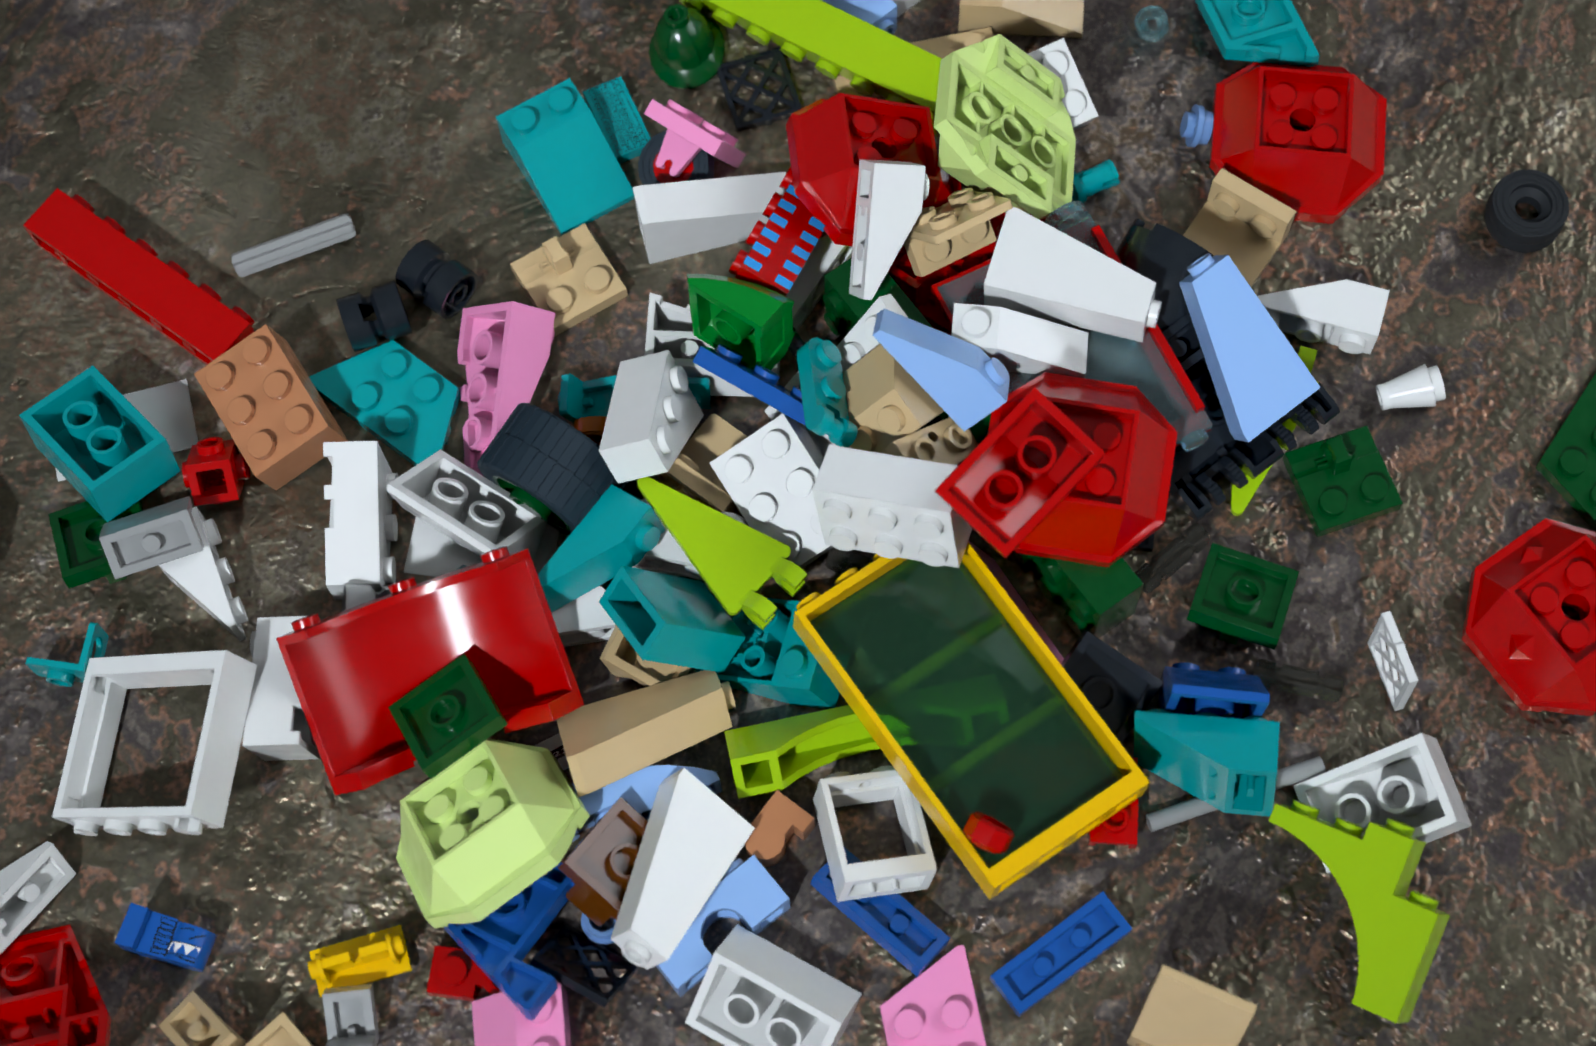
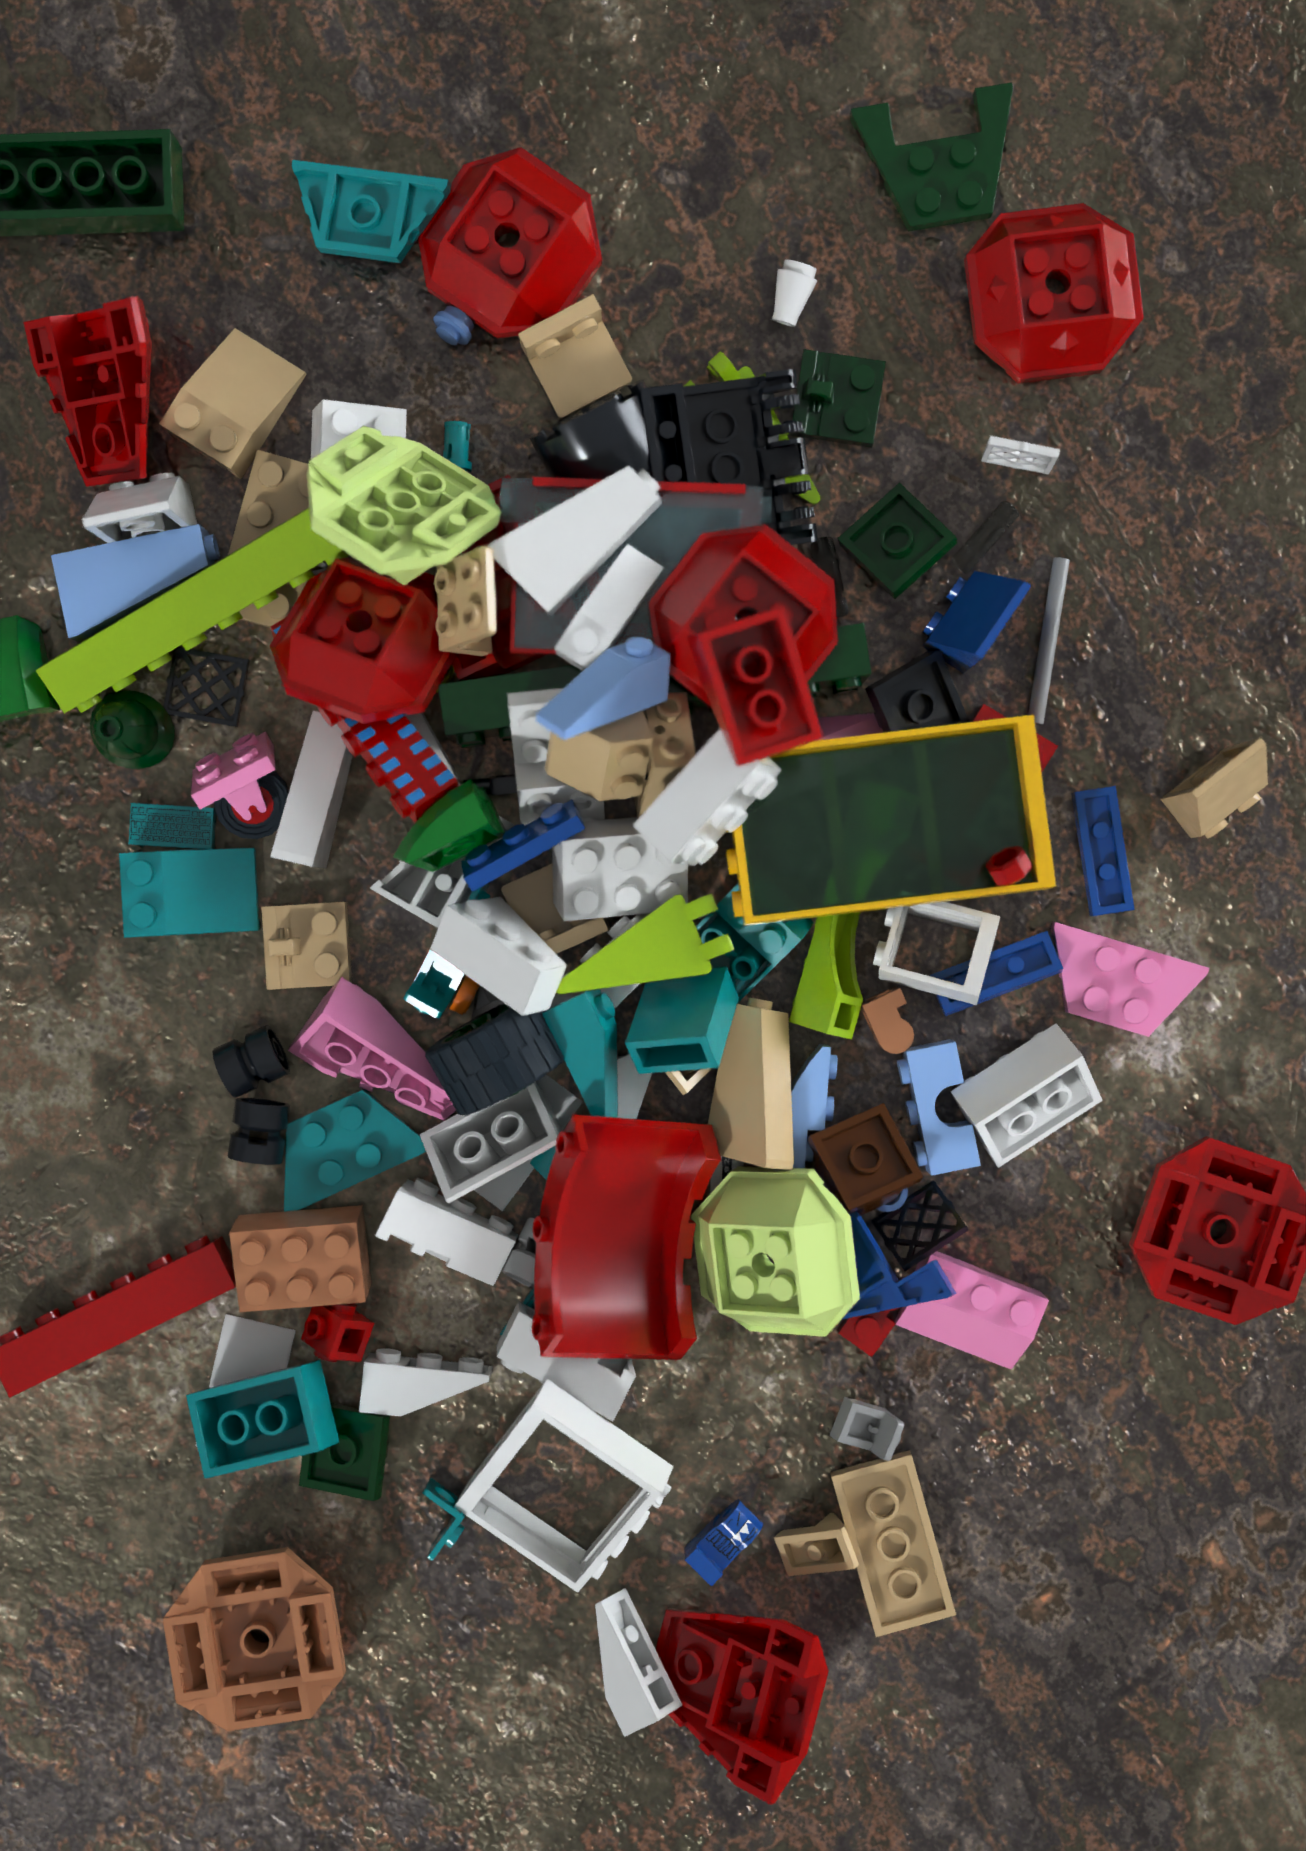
camera: 65 degrees left, 20 degrees up
light grey panel [99,496,204,579] -> none
light grey axle [231,214,356,277] -> none
yellow hinge [308,925,412,998] -> none
dark green hinge [388,653,508,779] -> none
white slope [611,768,755,970] -> none
teal plate [797,337,858,448] -> none
white slope [849,159,929,300] -> none
clear light blue hinge [1134,5,1169,43] -> none
teal slope [1134,709,1280,817] -> none
light blue slope [1179,253,1321,442] -> none
white slope [1257,279,1390,355] -> none
lime arch [1269,799,1450,1024] -> none
white slope [1293,733,1472,874] -> none
black tyre [1485,170,1569,253] -> none

